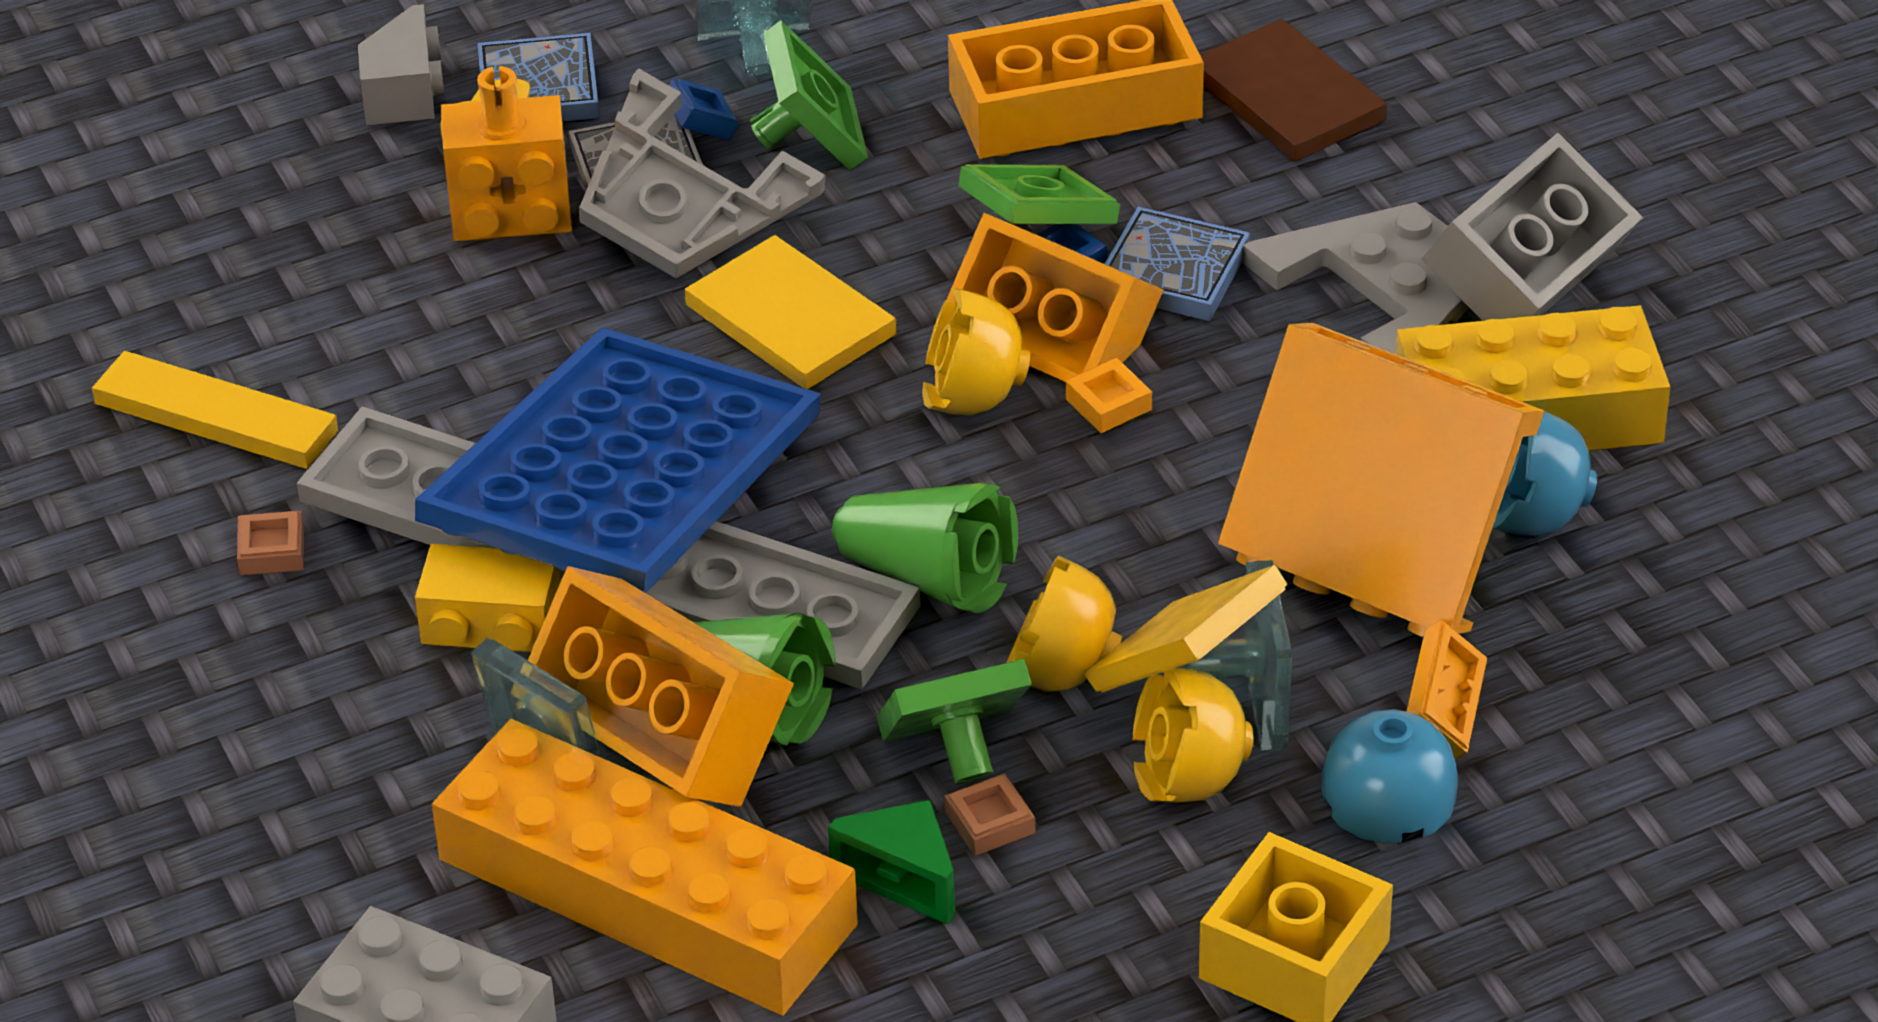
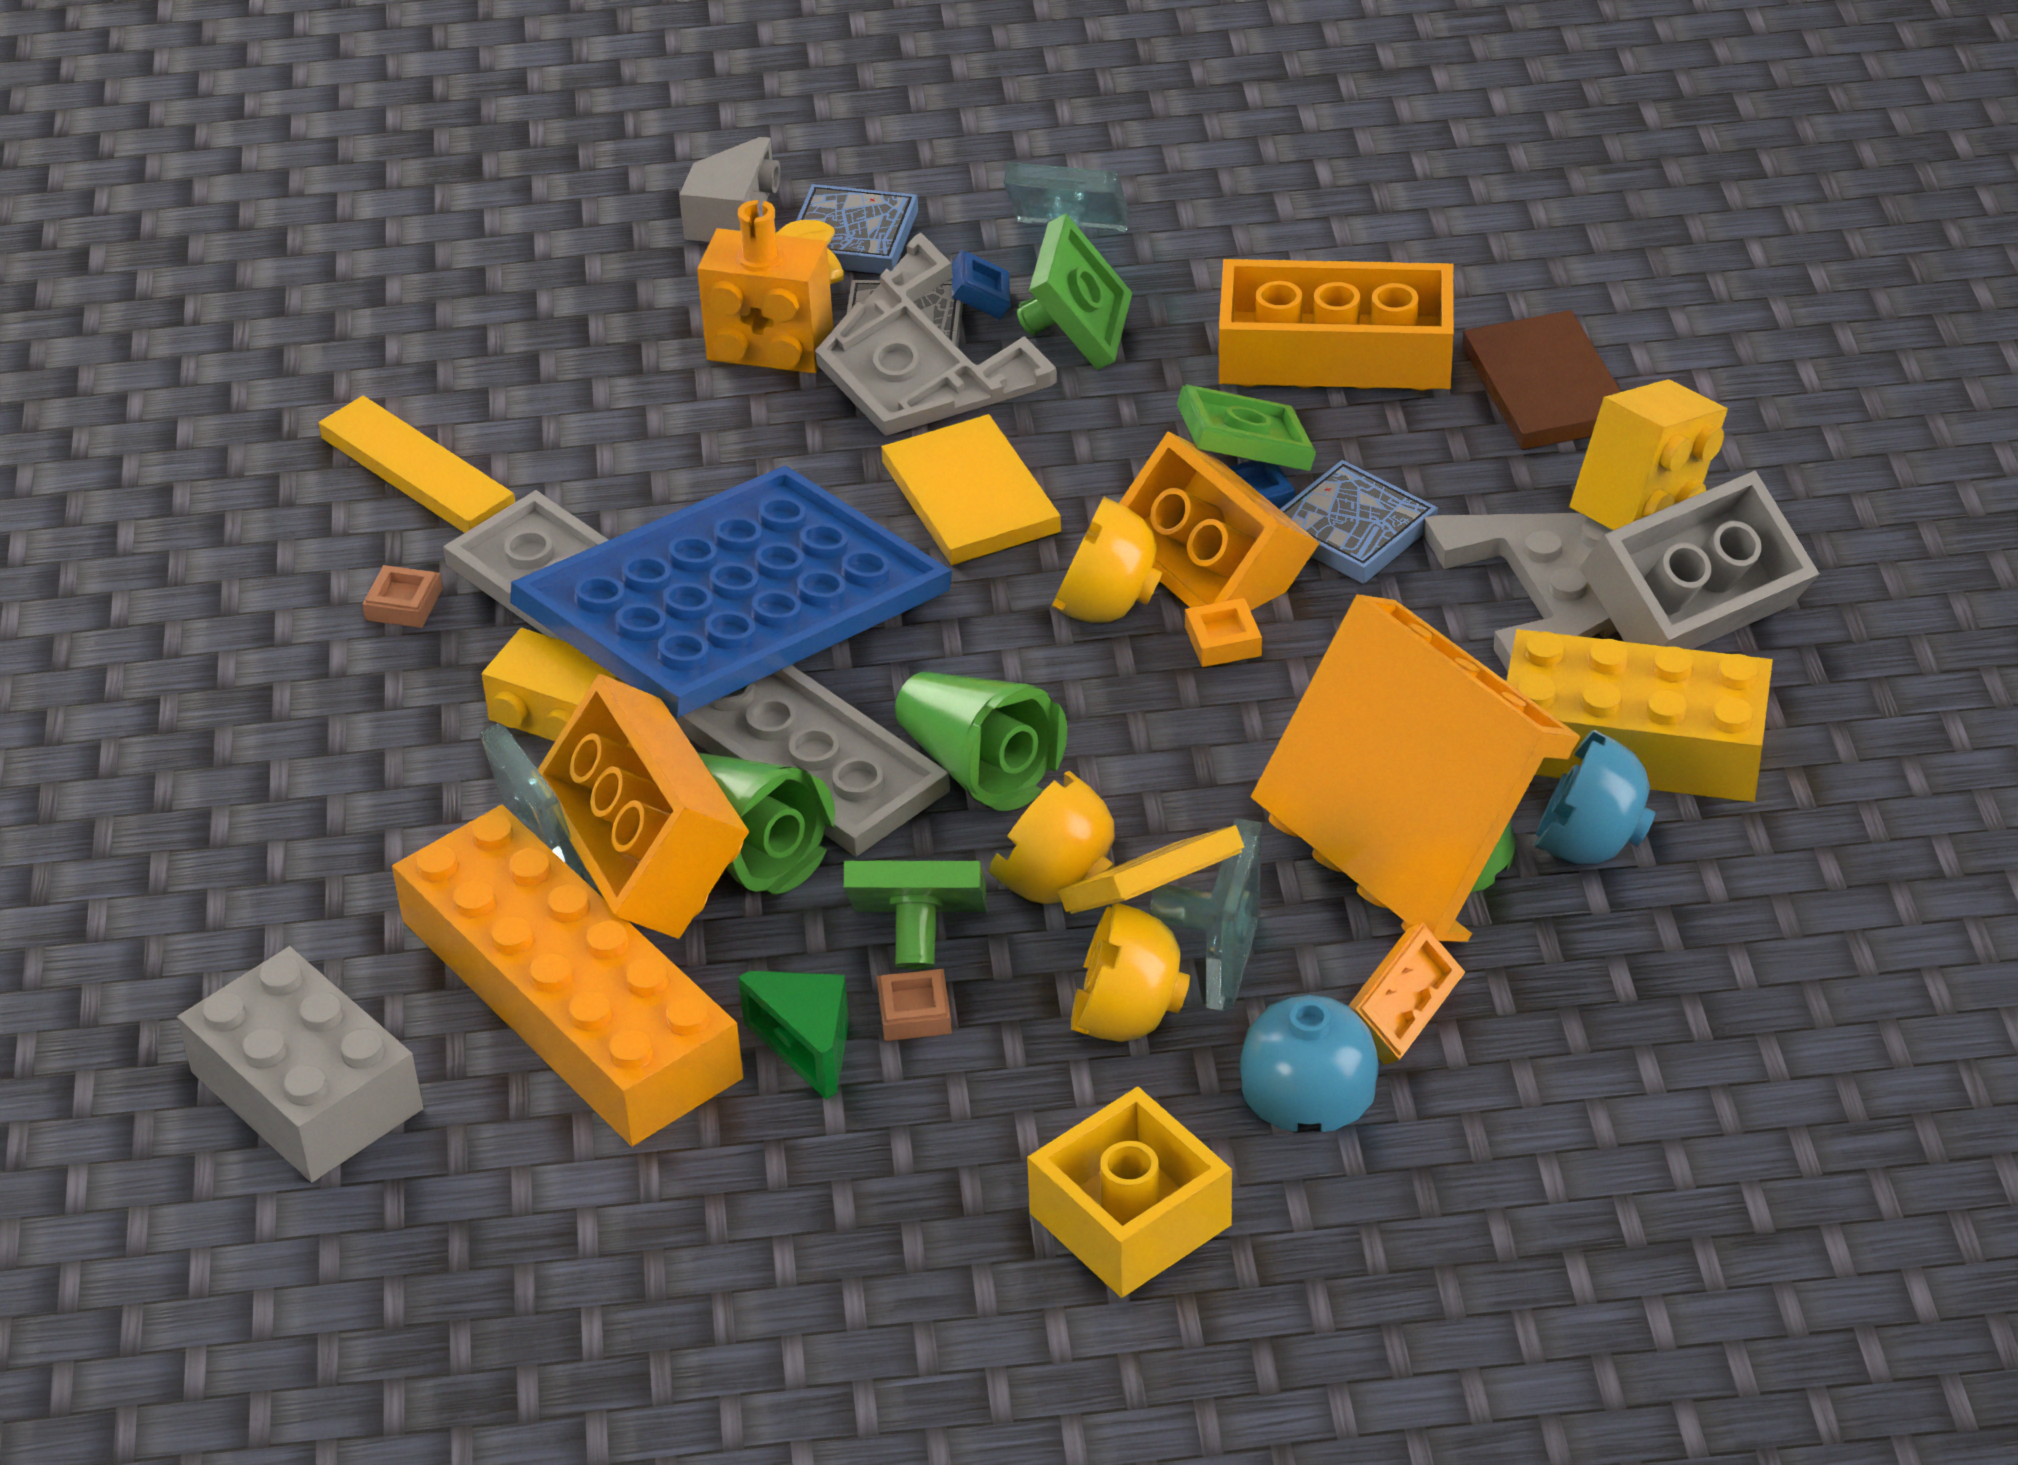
camera: 20 degrees right, 0 degrees up
none -> yellow brick [1569,379,1728,530]

